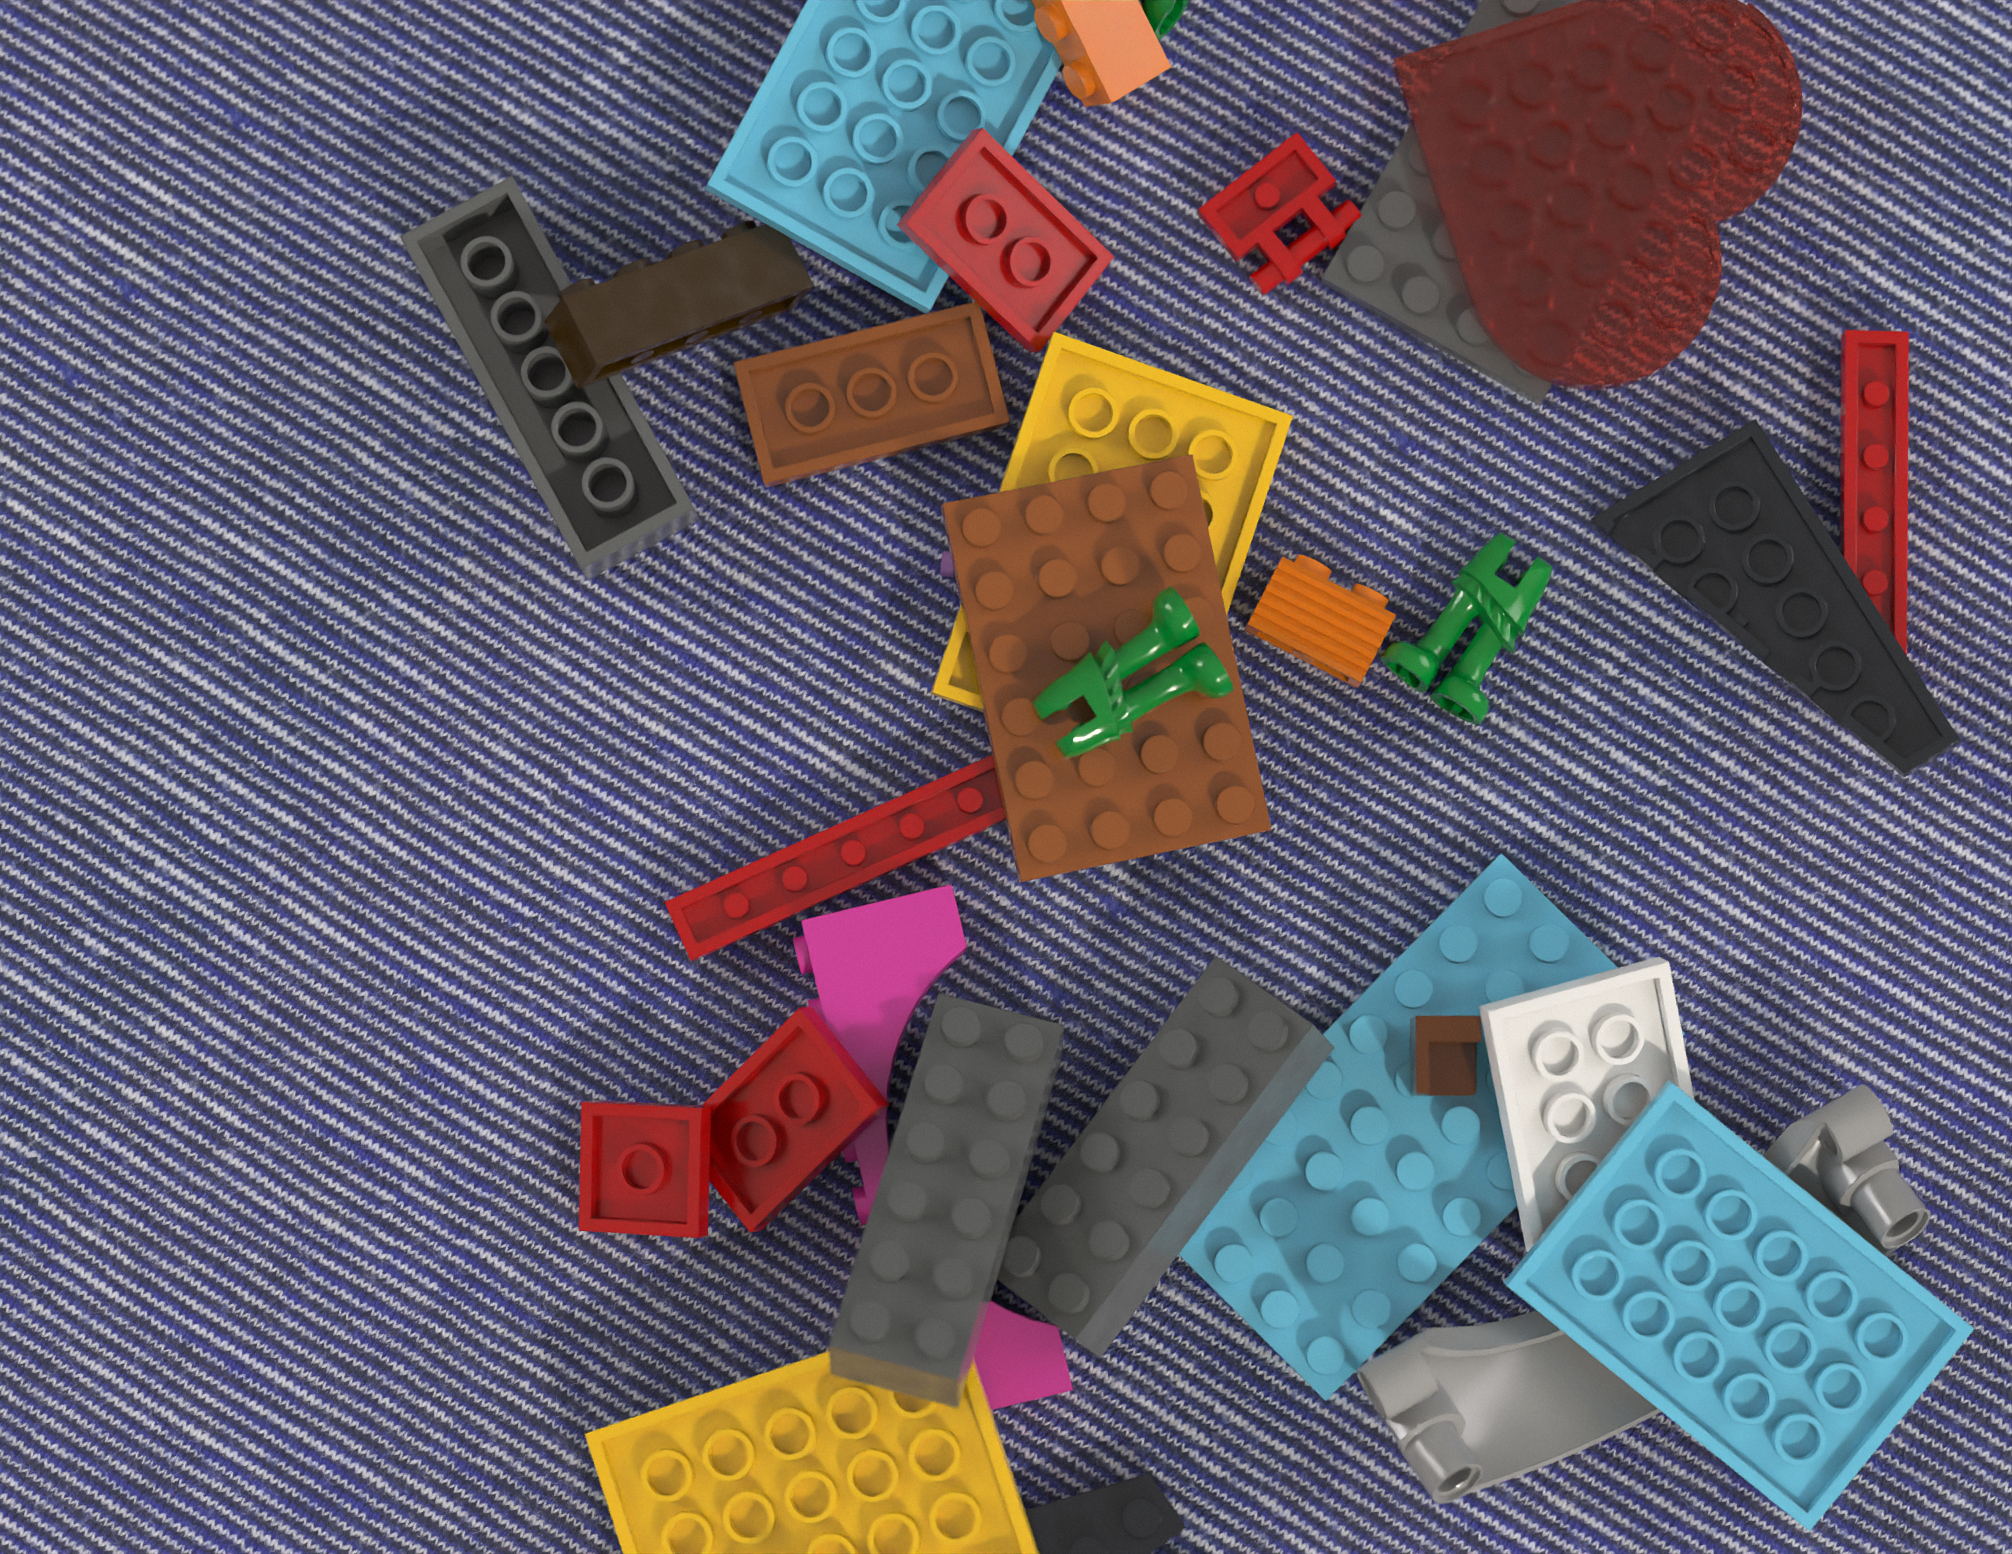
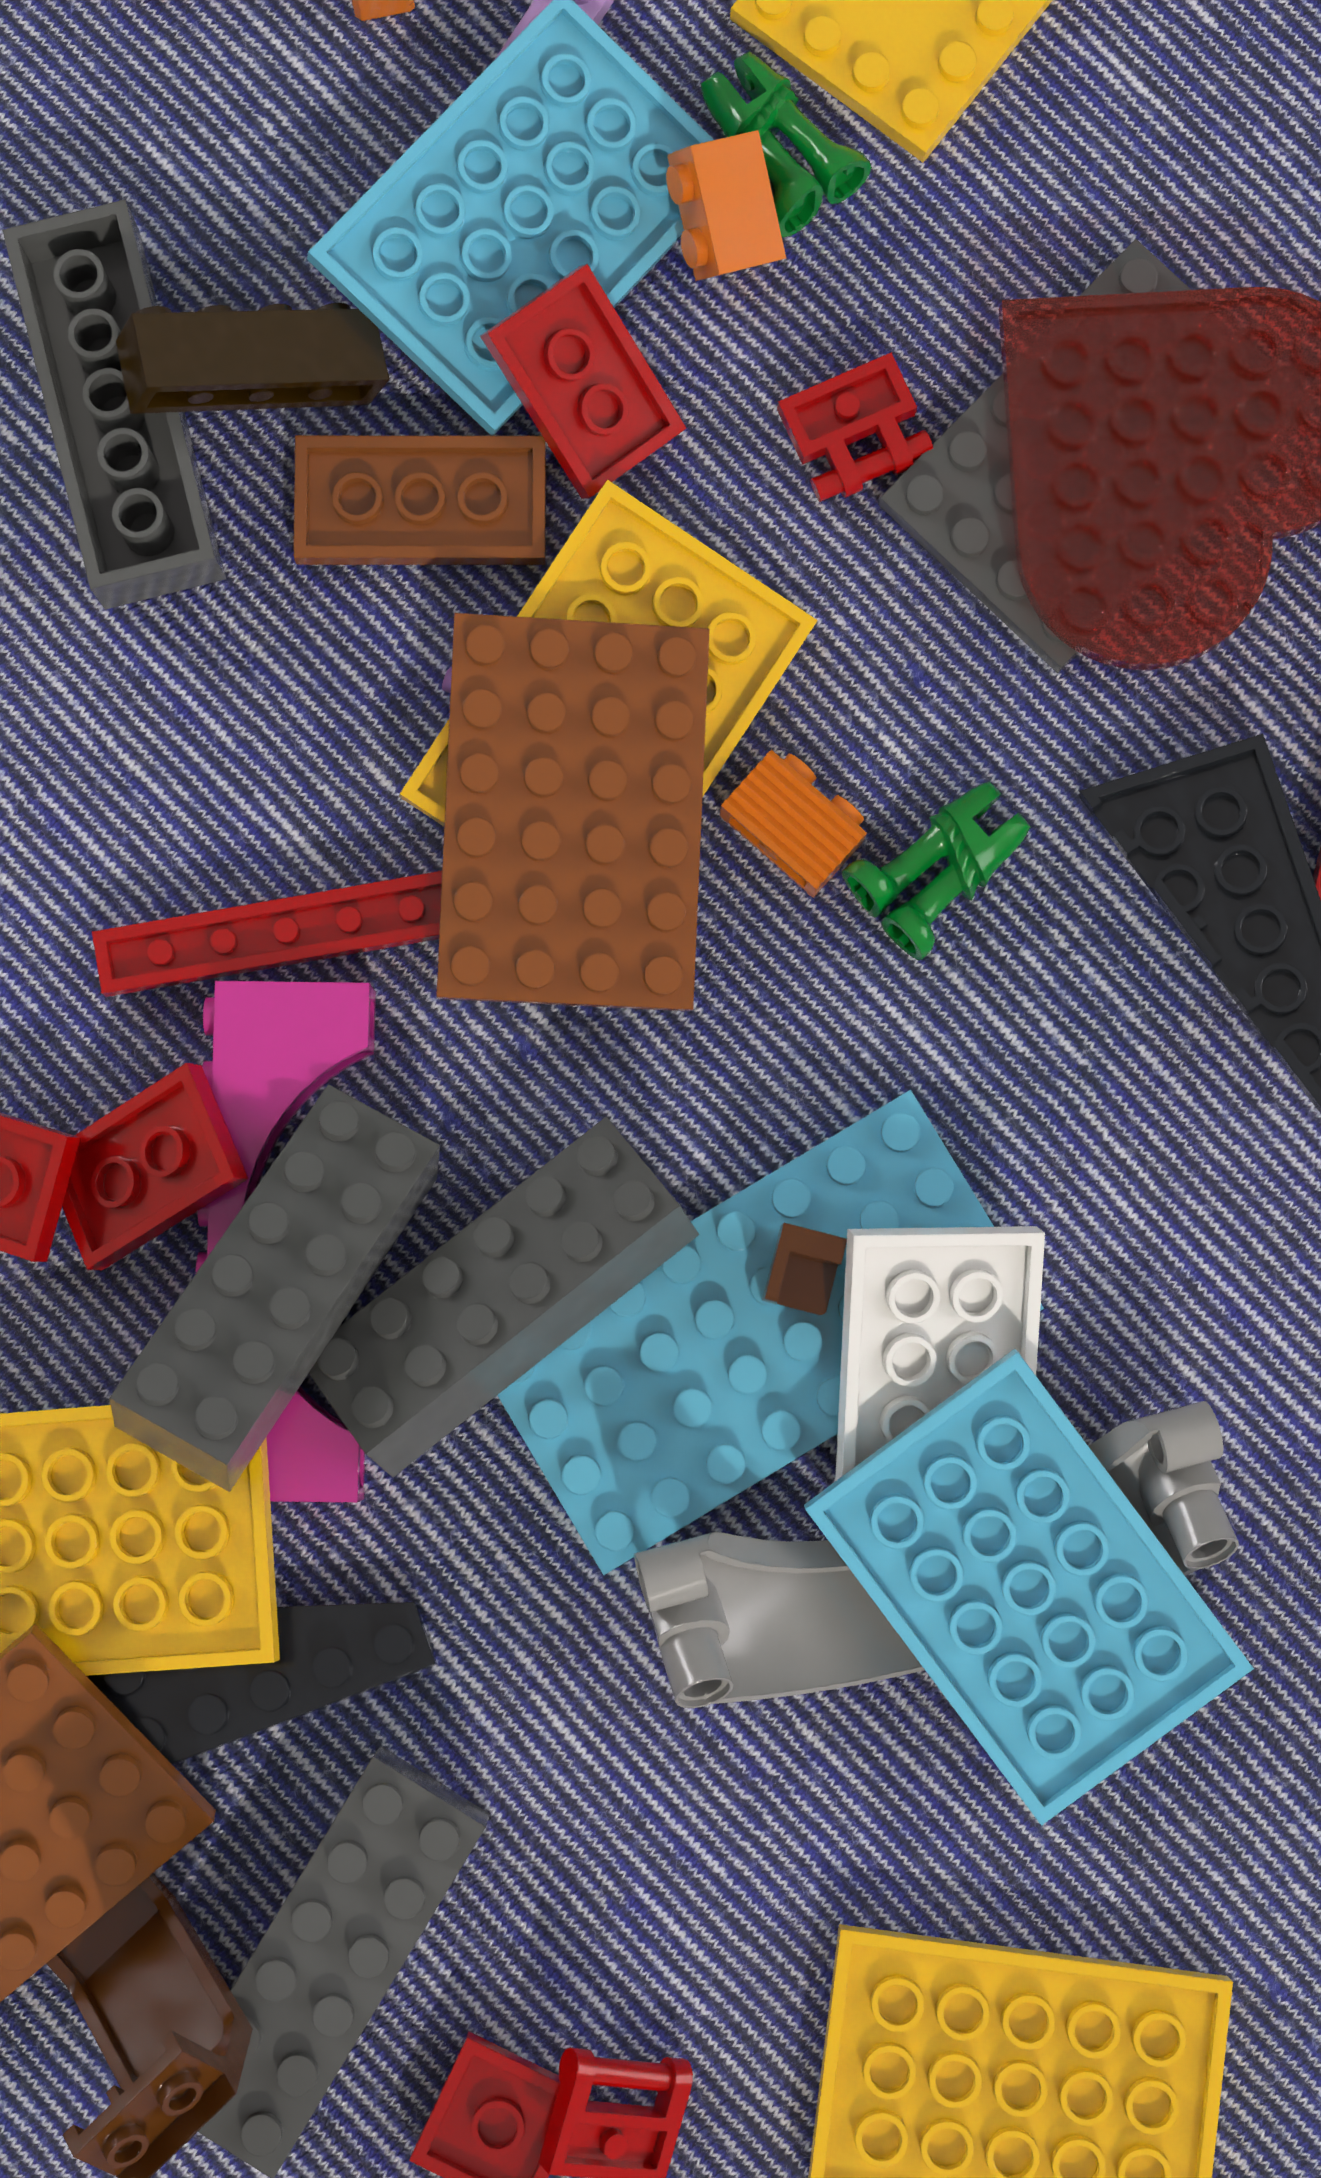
camera: 10 degrees right, 0 degrees up
green piece [1032,586,1234,758] -> none

